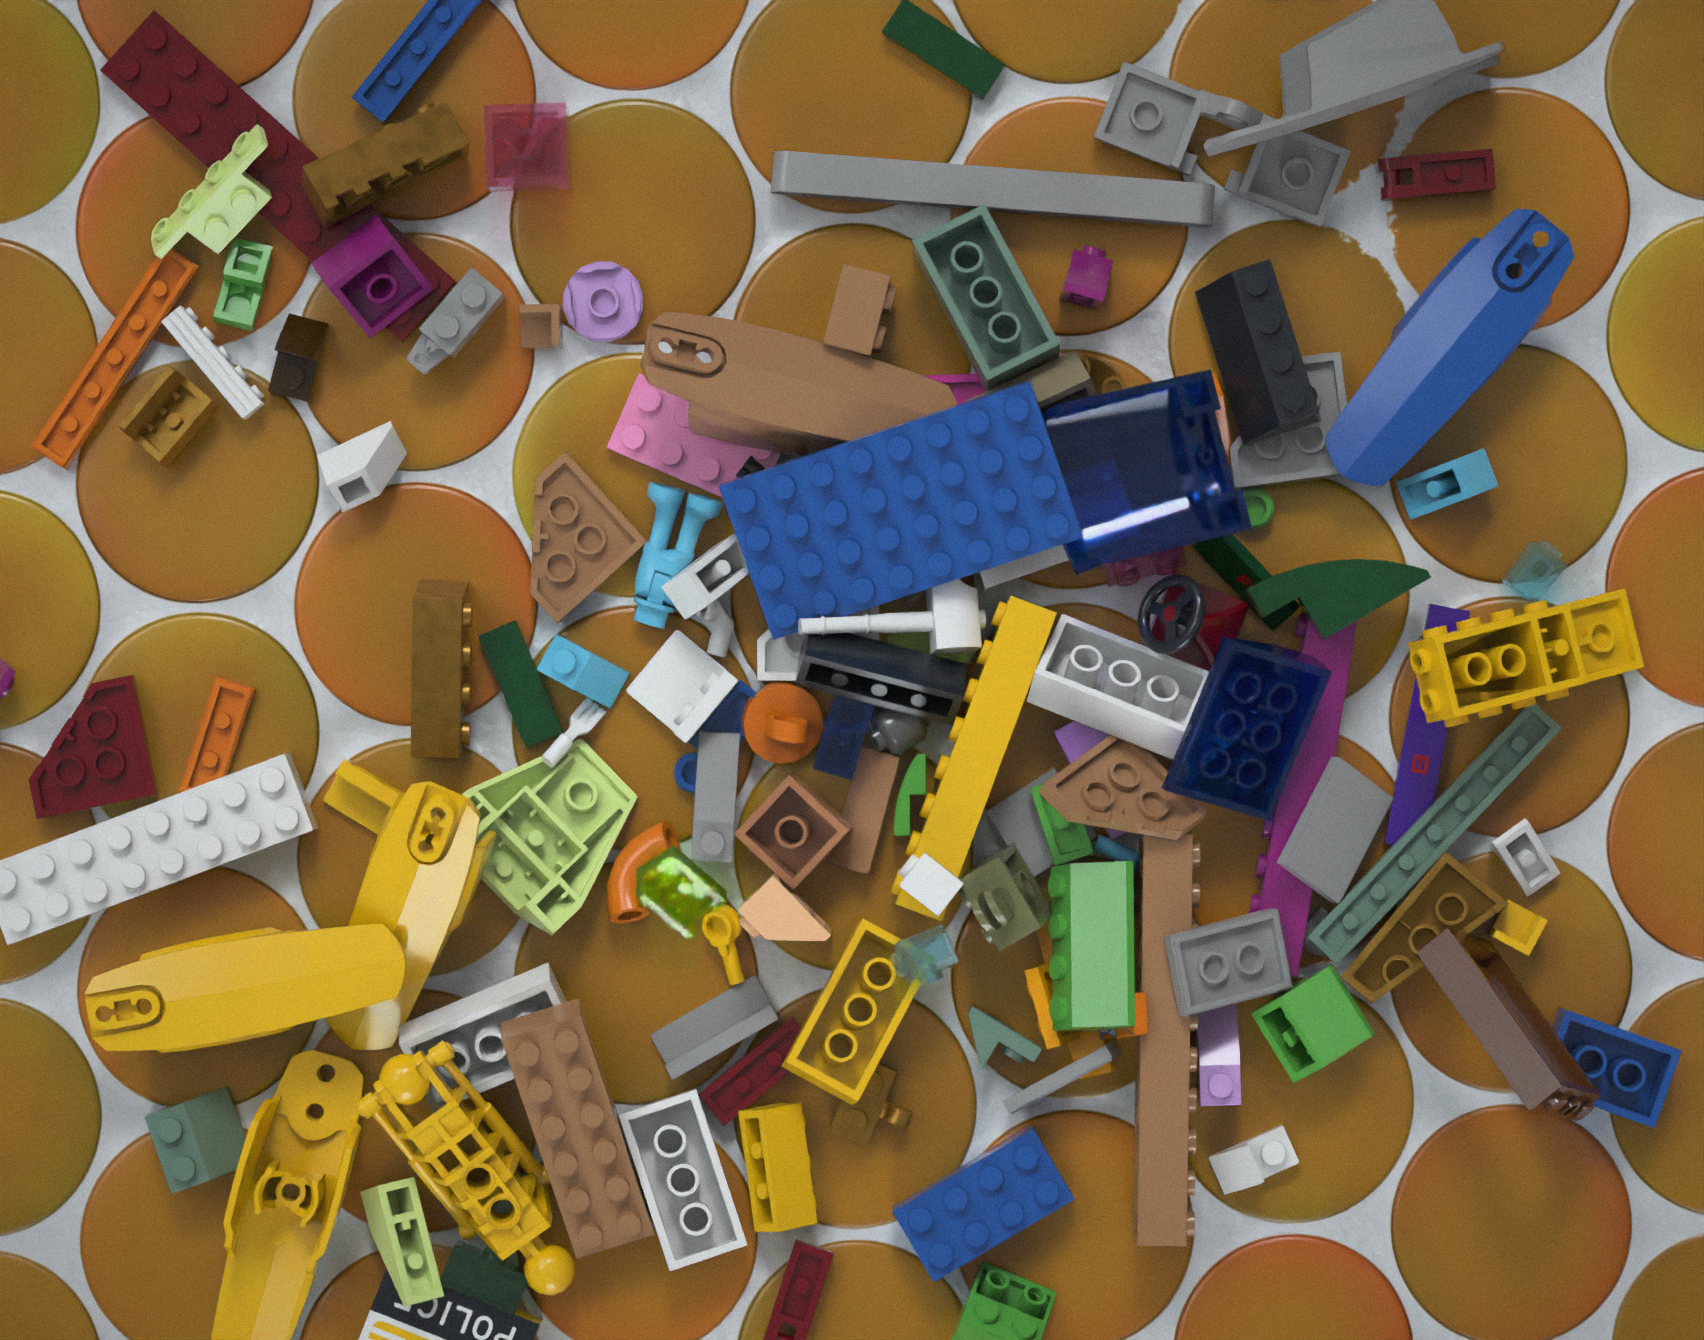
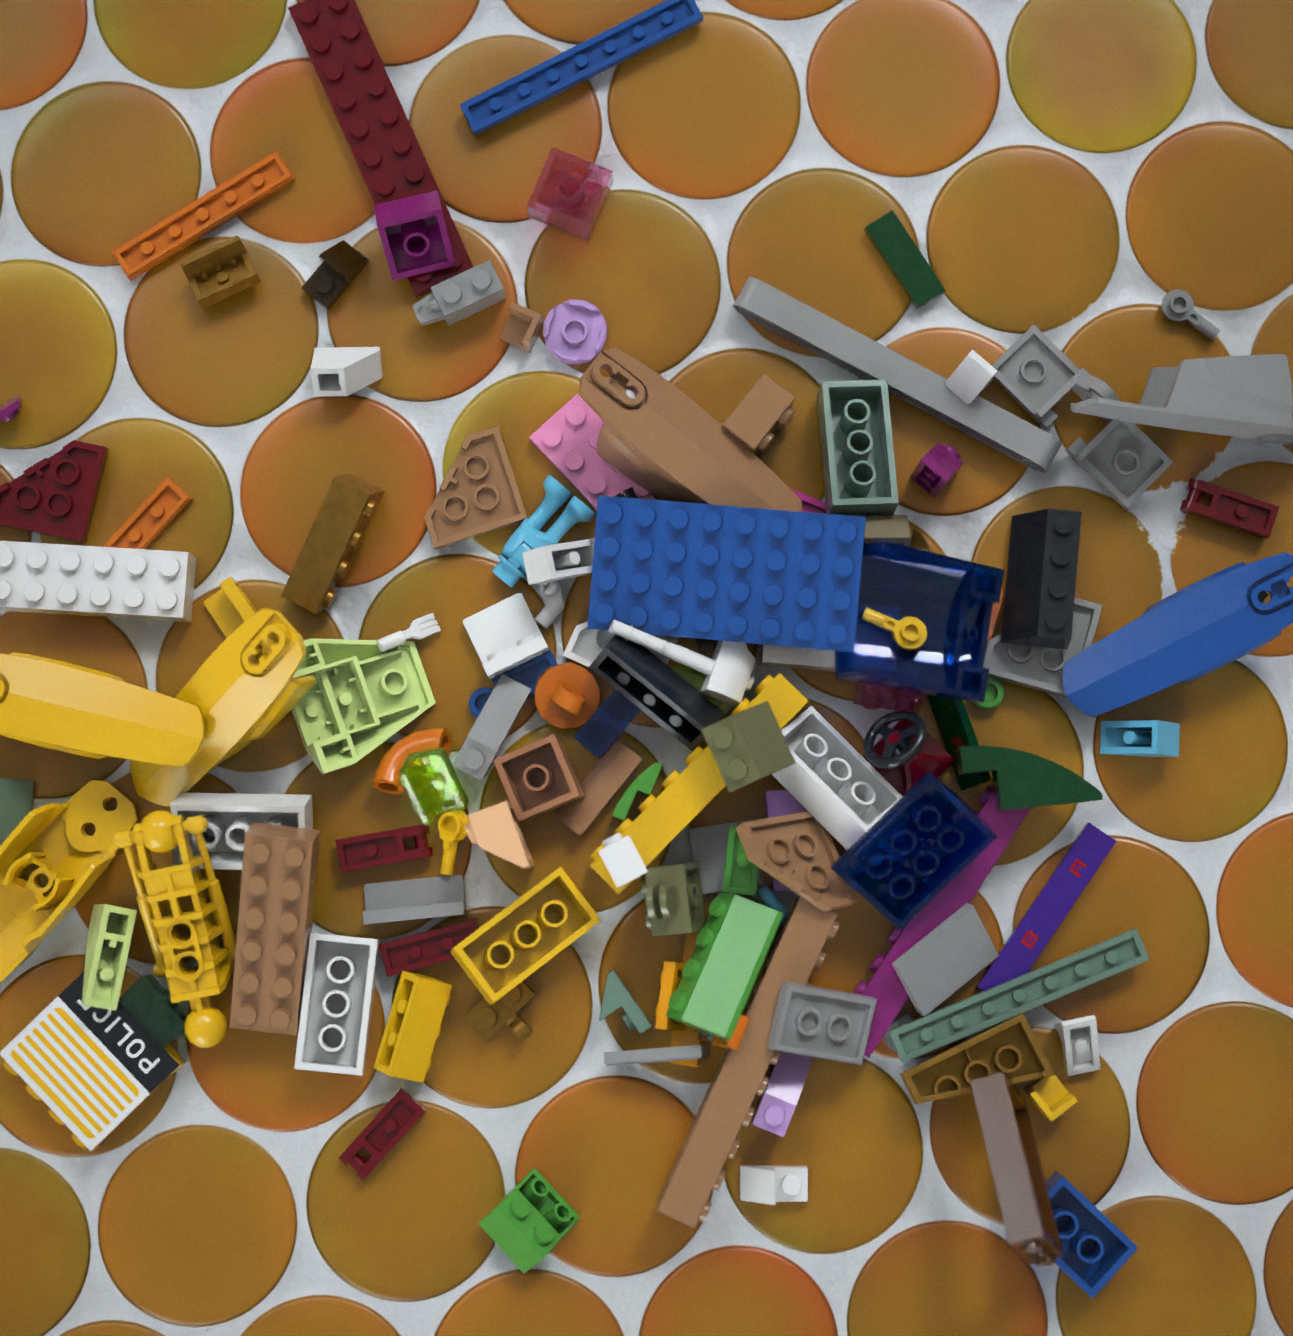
camera: 30 degrees right, 5 degrees down
yellowish green bracket [151,124,272,259] -> none
white piece [161,305,265,420] -> none
bright green slope [213,237,273,332] -> none
pearl gold wedge [302,102,470,228] -> none
dark green tile [478,620,564,748] -> none
medium azure slope [536,634,630,708] -> none
dark grey head [867,706,930,756] -> none
clear light blue brick [891,924,959,987] -> none
blue brick [892,1124,1074,1282] -> none
bright green slope [1251,964,1375,1083] -> none
yellow wedge [1408,588,1644,728] -> none
clear light blue brick [1500,540,1567,603] -> none
none -> dark red plate [335,823,433,873]
none -> olive slope [701,701,796,792]
none -> yellow plate [861,607,927,650]
none -> white slope [945,349,997,404]

